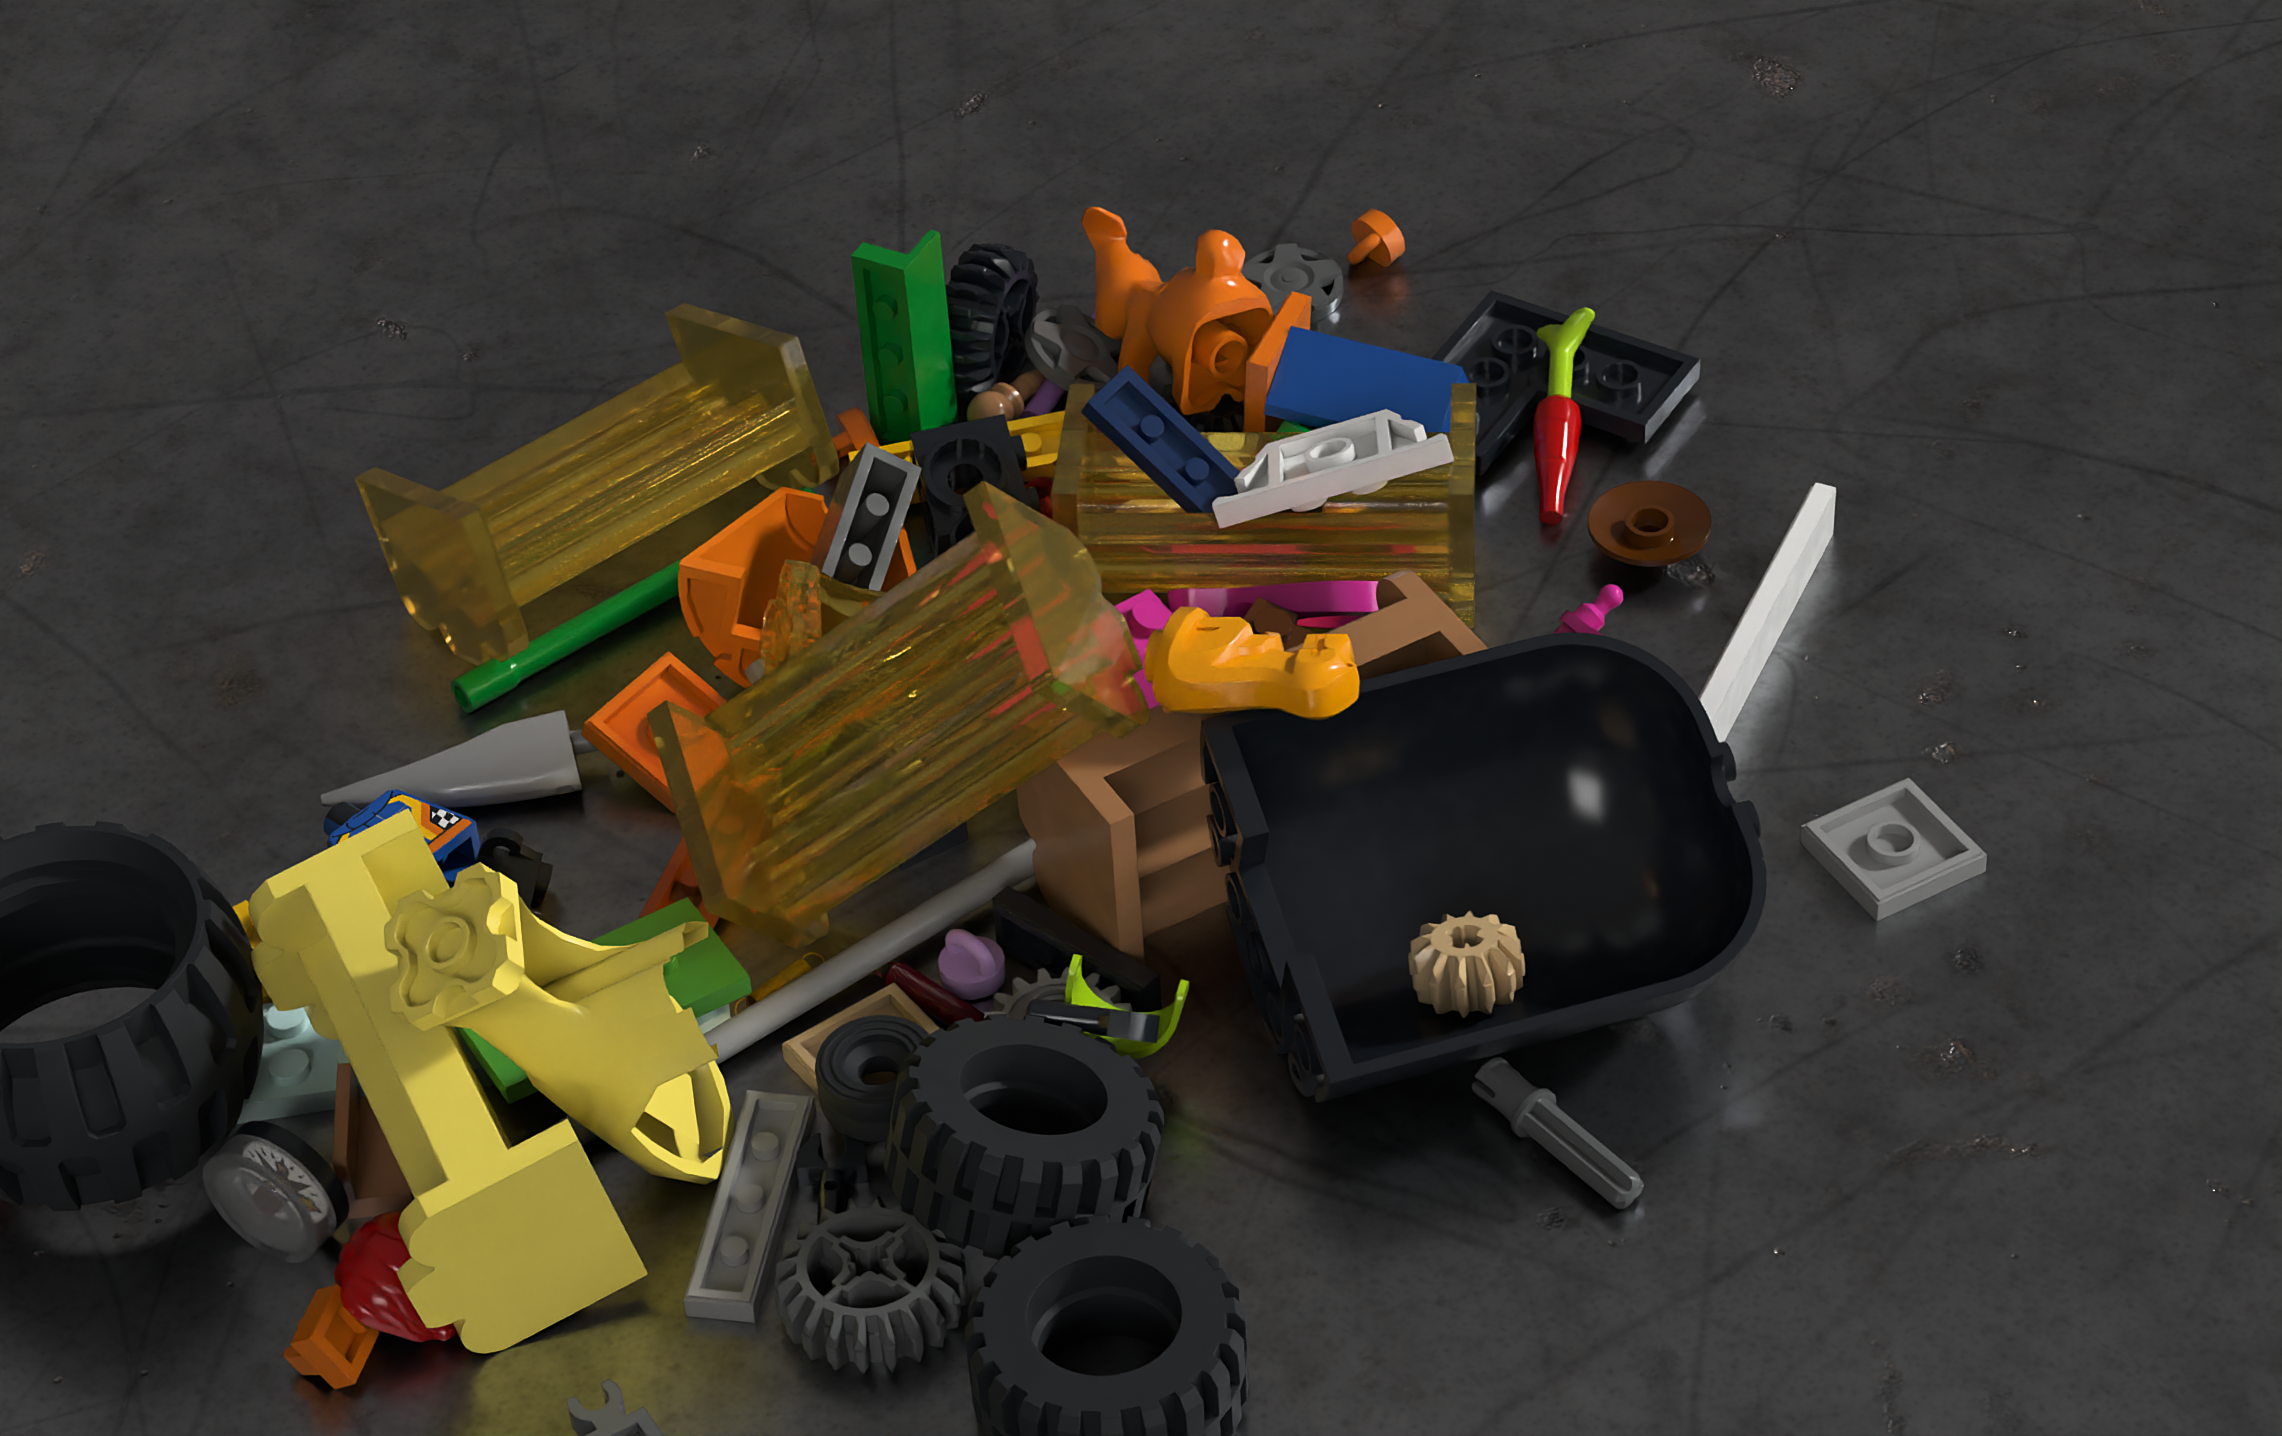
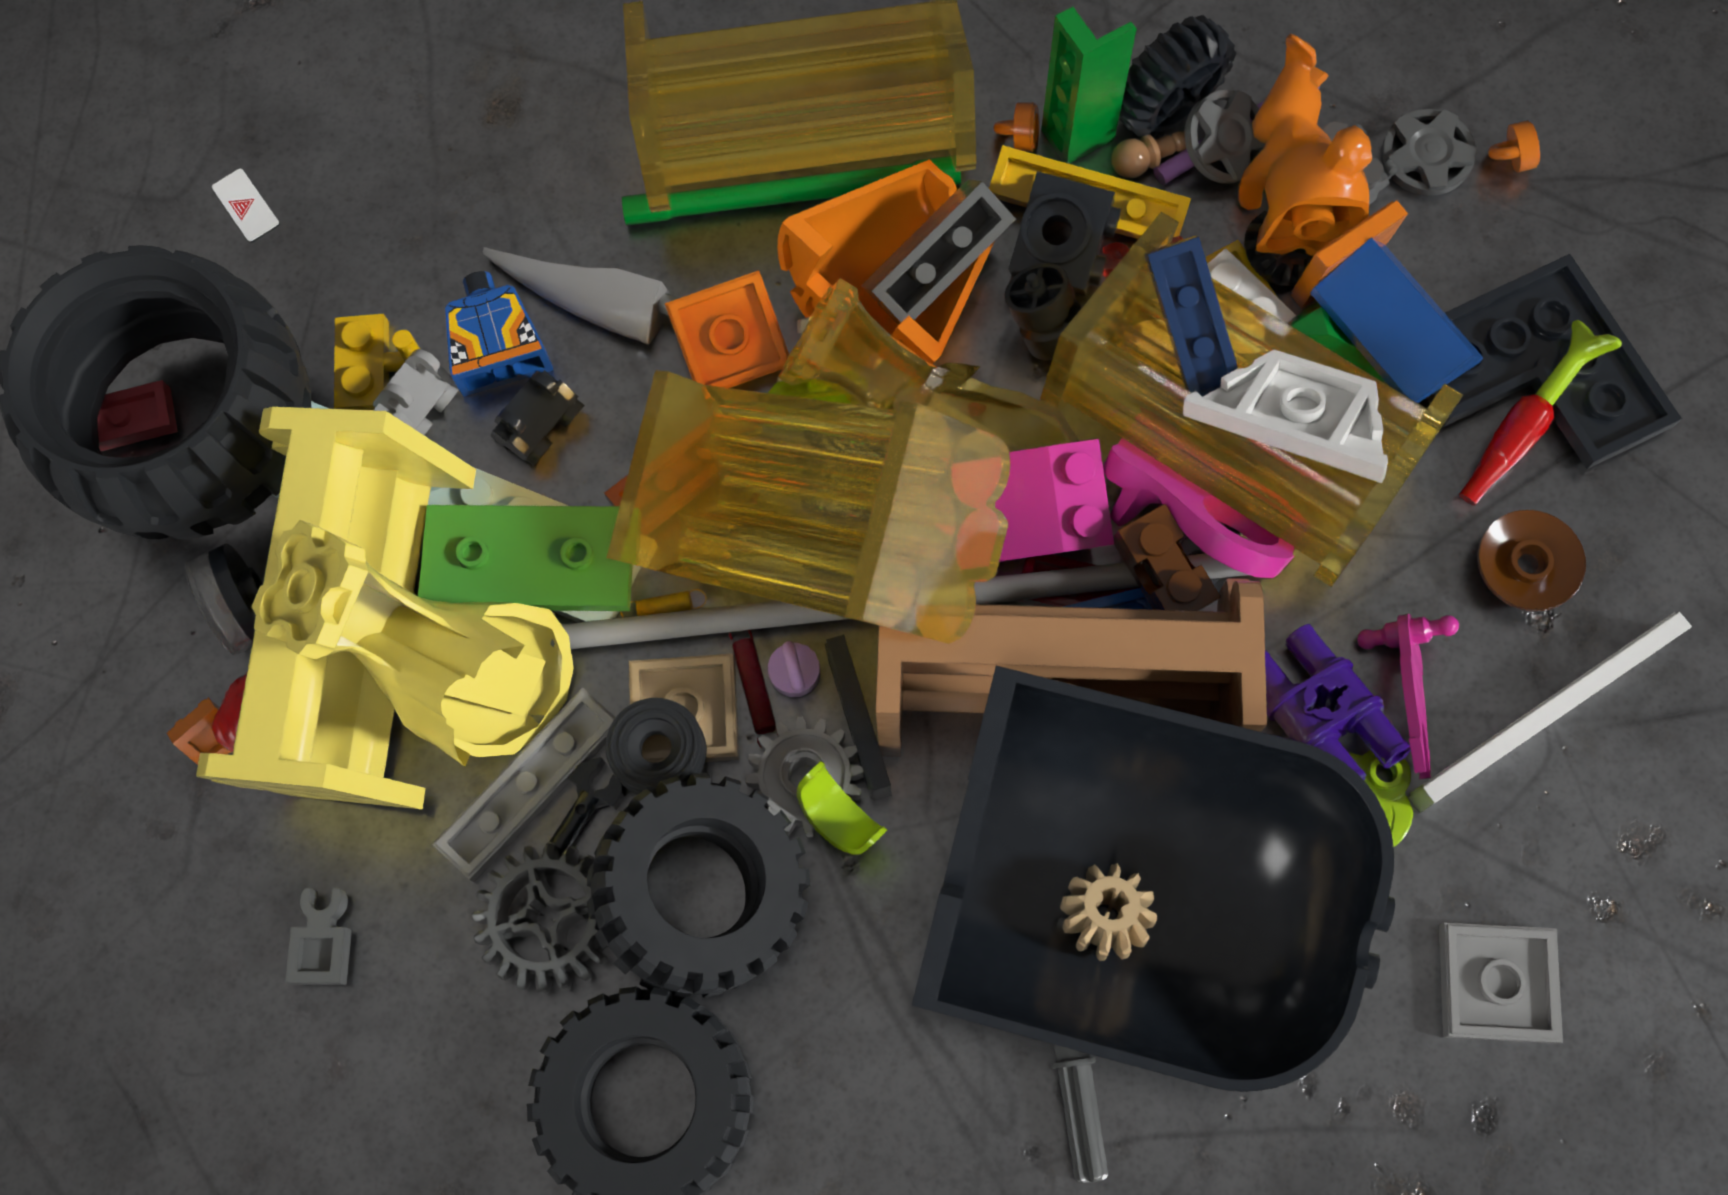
camera: 35 degrees right, 30 degrees up
black bar [1026,999,1160,1043] -> none
light orange animal [1144,606,1360,720] -> none

